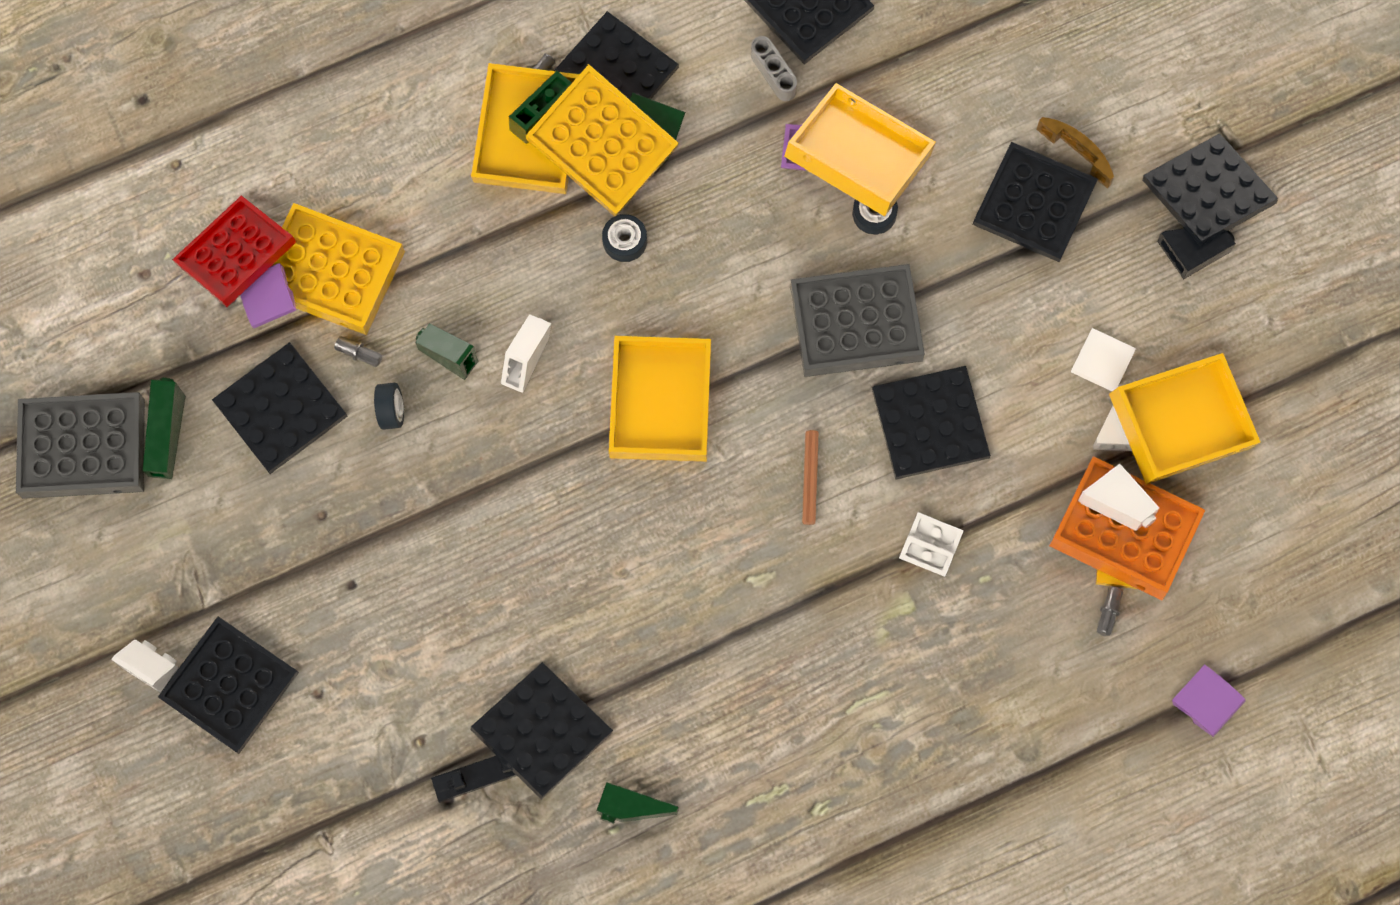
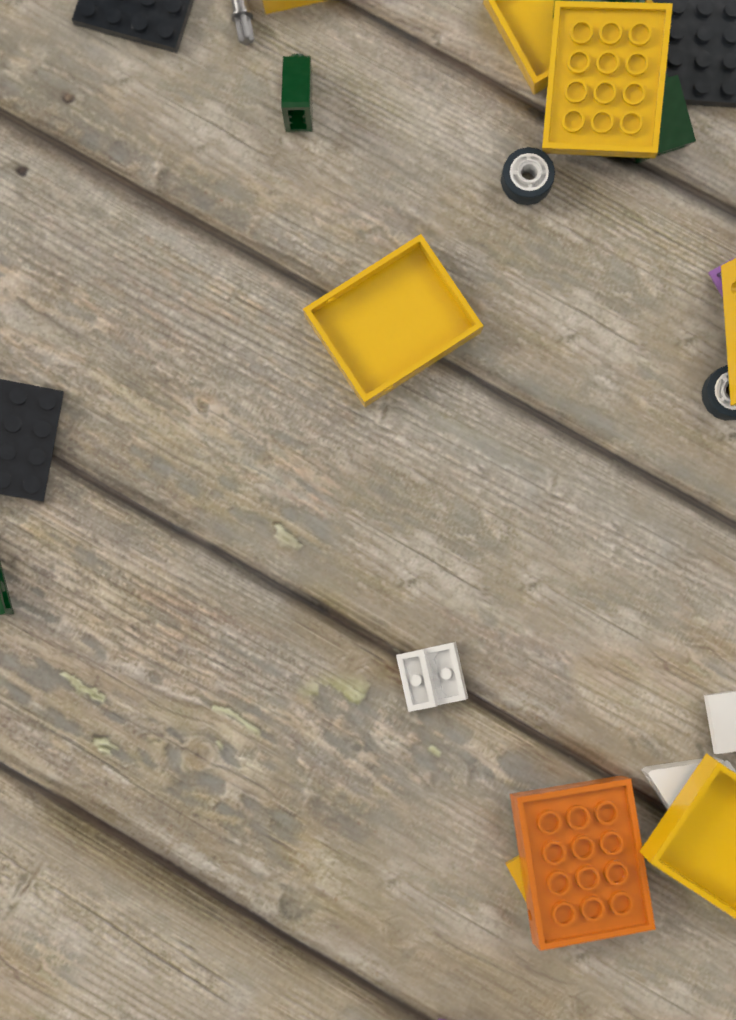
camera: 55 degrees right, 10 degrees up
black wheel [374,382,404,430] -> none
white slope [501,314,551,393] -> none
dark grey piece [790,264,925,377] -> none
nougat axle [802,430,819,525] -> none
black plate [872,366,991,480] -> none
white slope [1078,464,1159,531] -> none
flat silver axle [1097,586,1123,636] -> none

